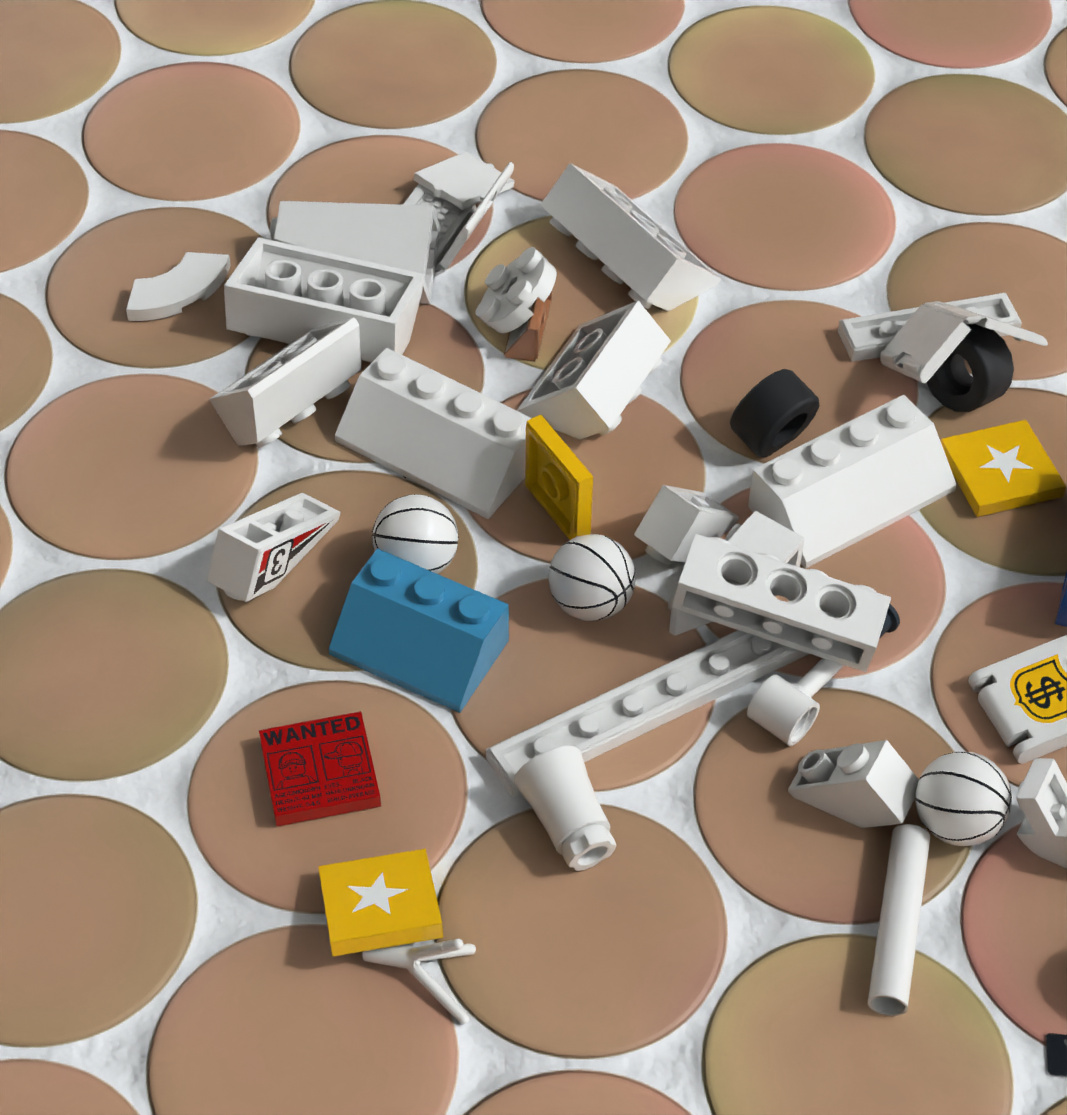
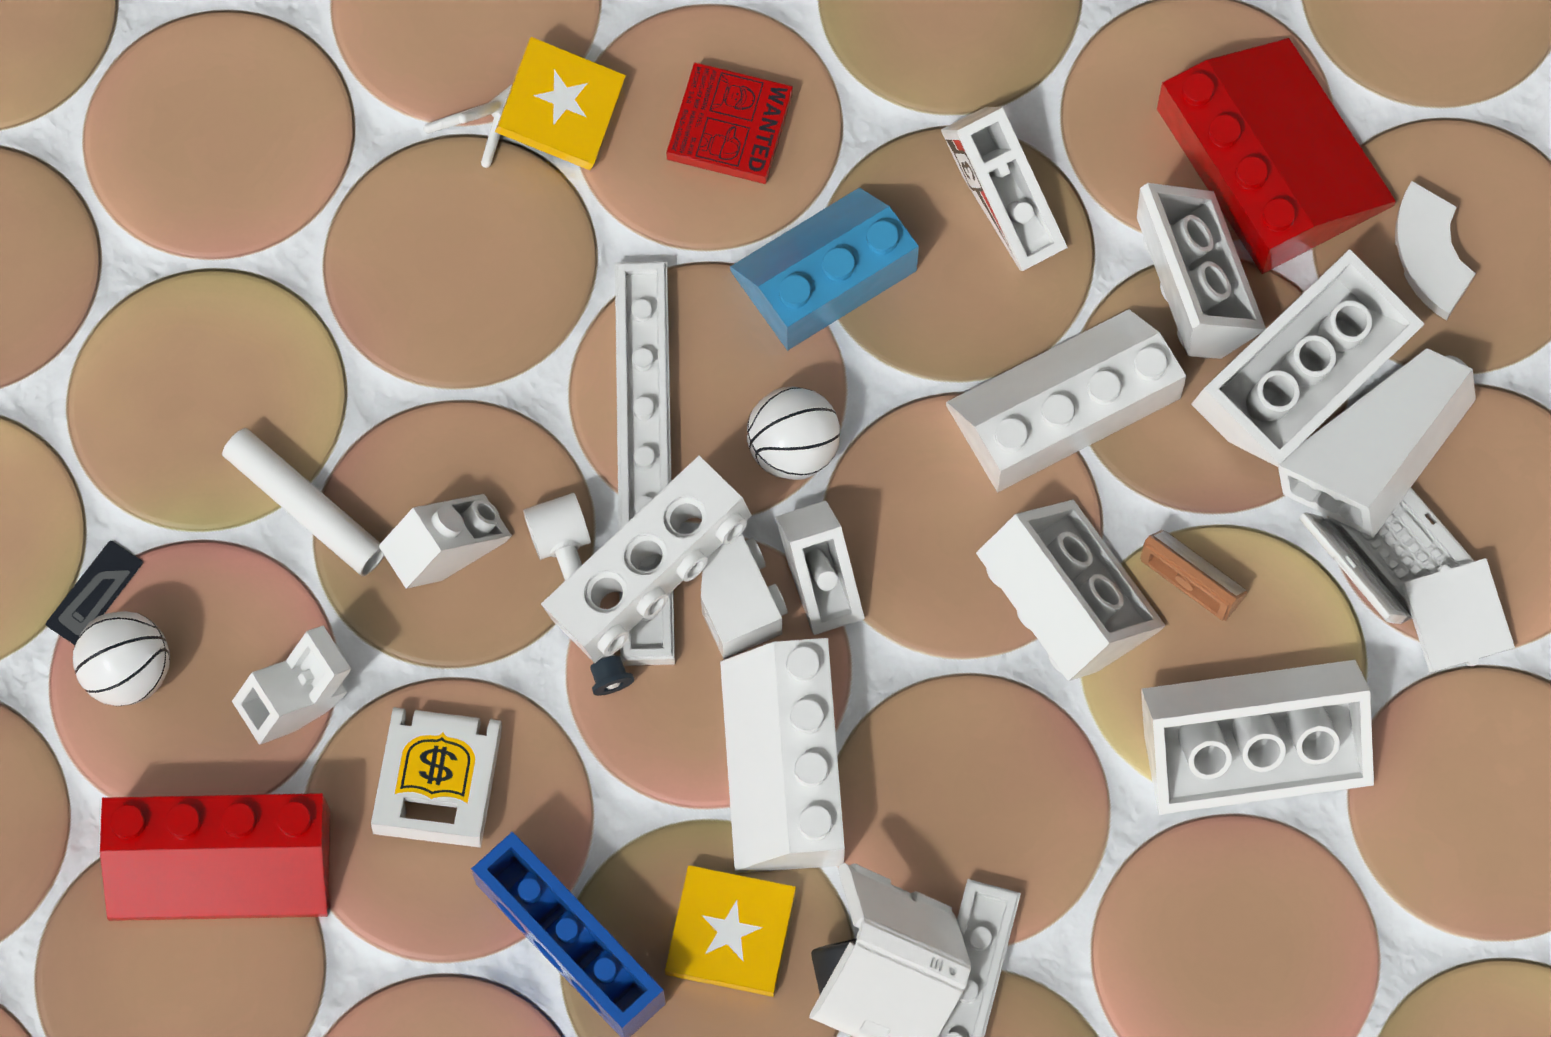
camera: 120 degrees right, 20 degrees up
white piece [372,494,459,574] -> none
white plate [475,247,557,333] -> none
white plant [514,745,616,871] -> none
yellow tile [525,414,593,540] -> none
black tyre [730,369,820,458] -> none
white piece [915,752,1012,846] -> none
none -> red slope [1157,38,1396,274]

